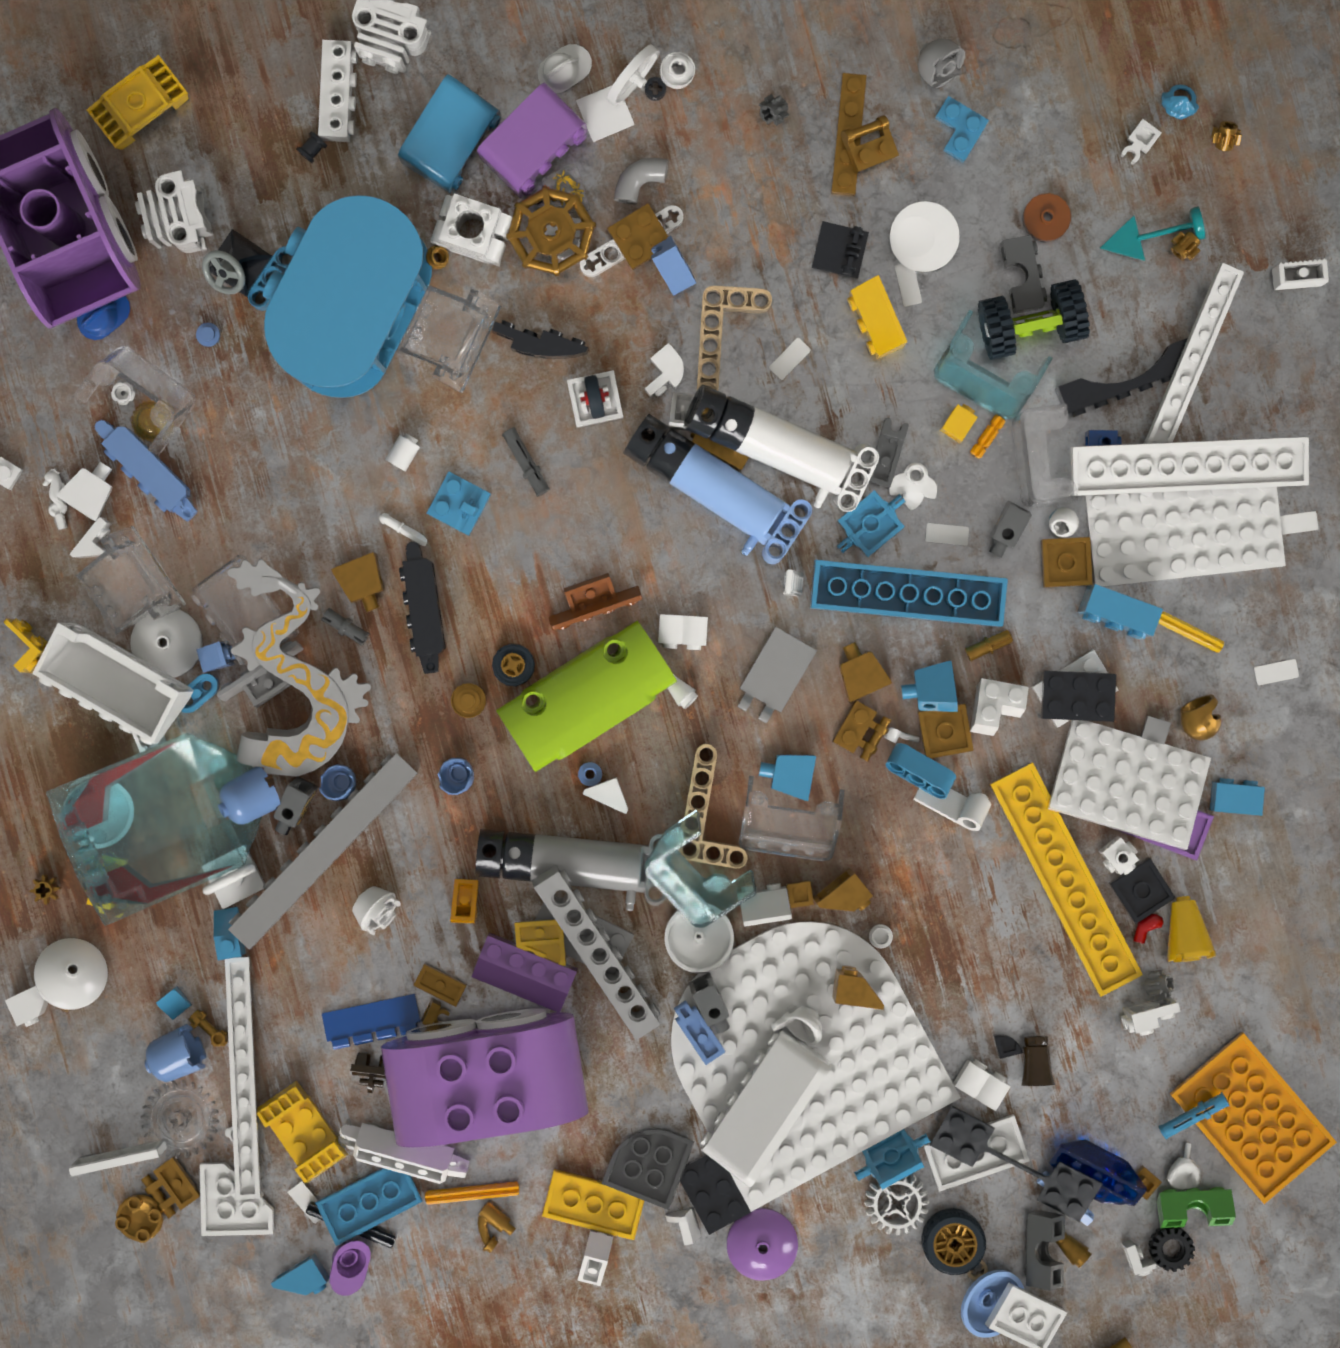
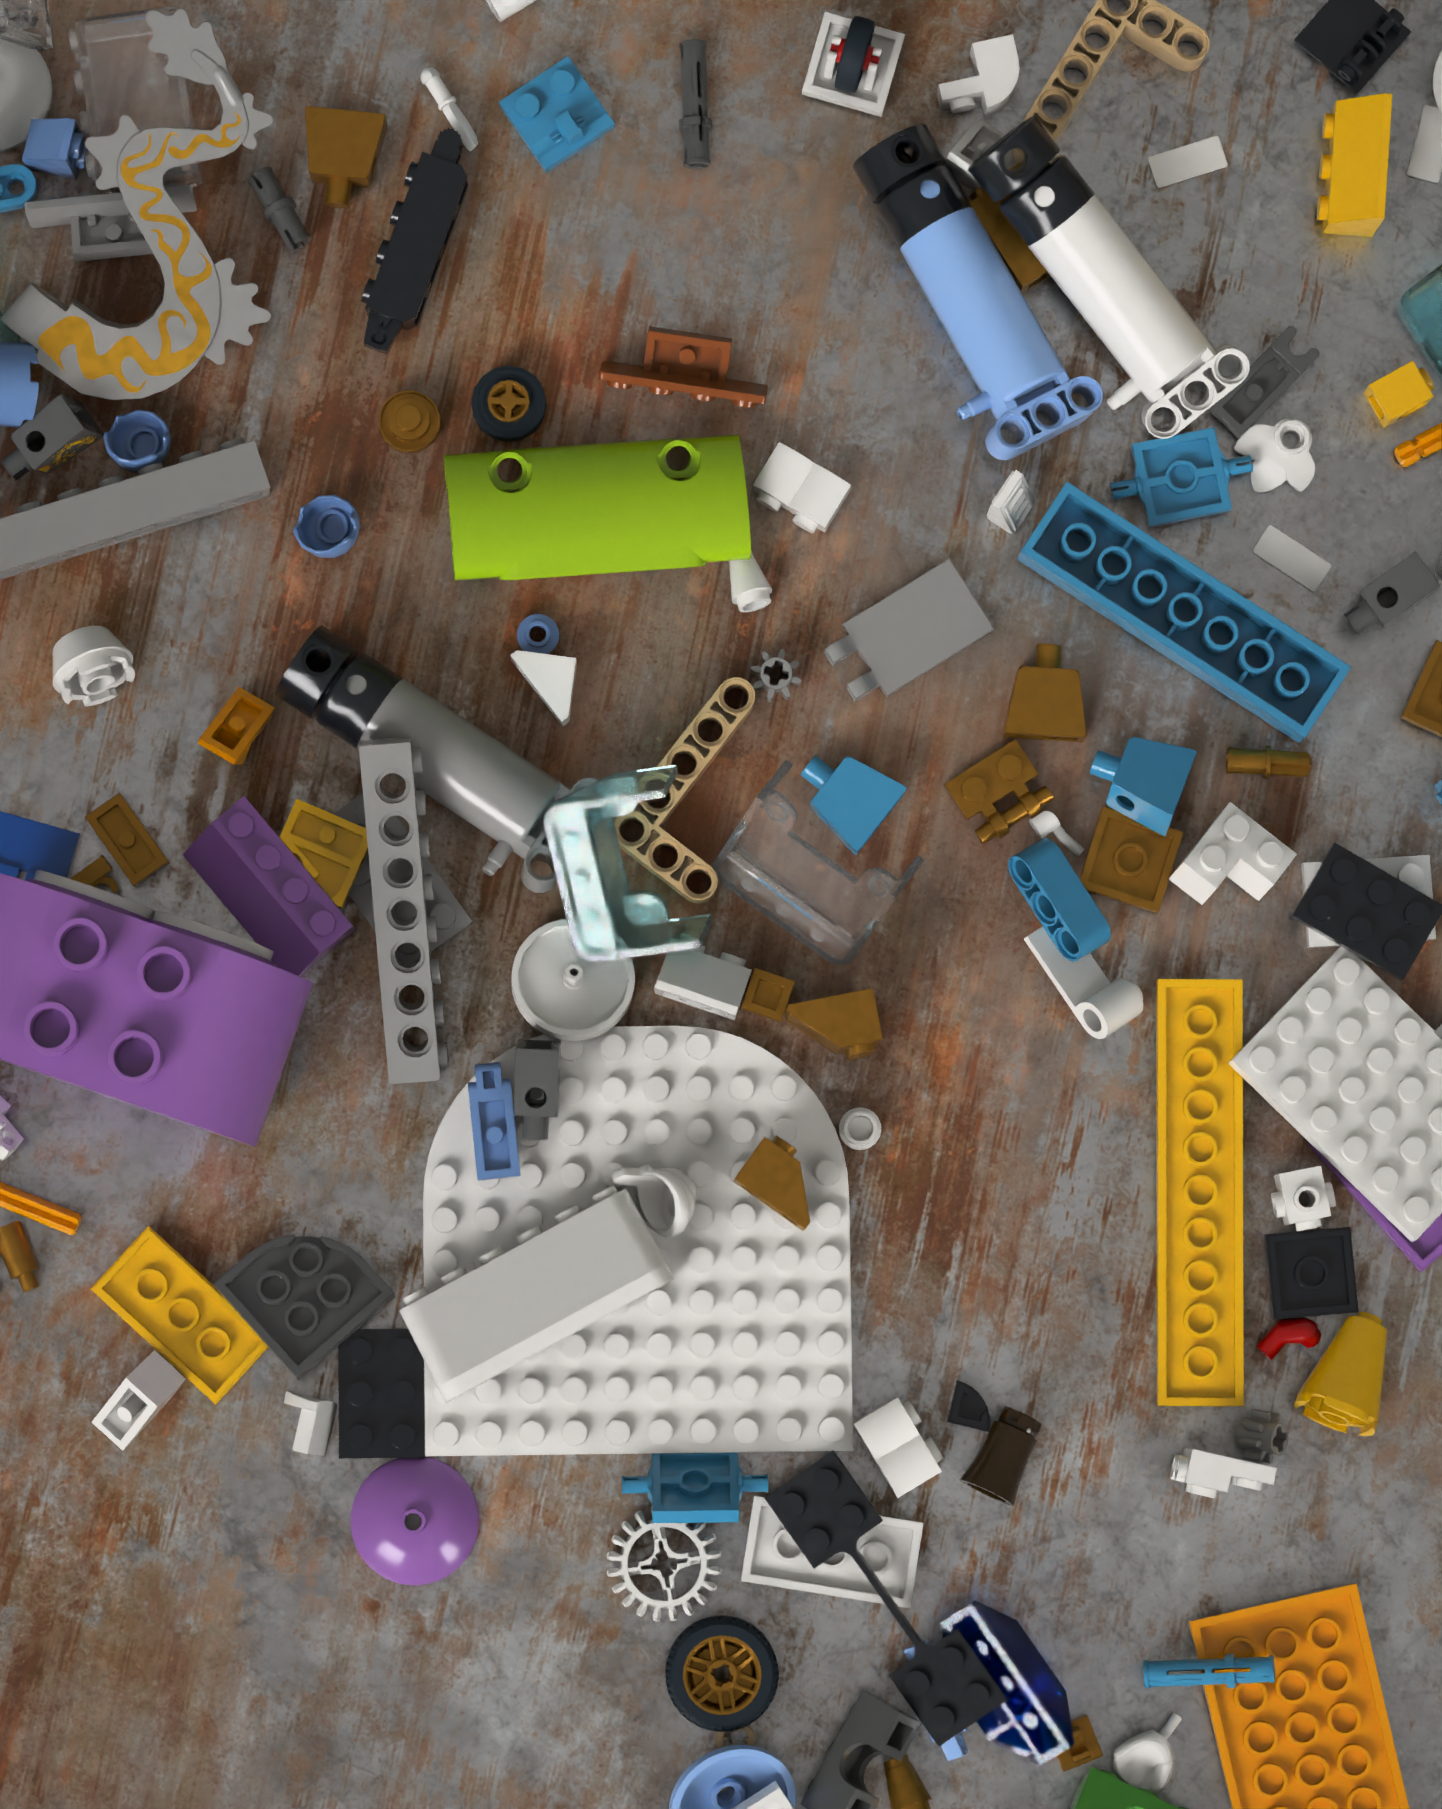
camera: 20 degrees right, 5 degrees down
none -> light grey gear [750,649,802,702]

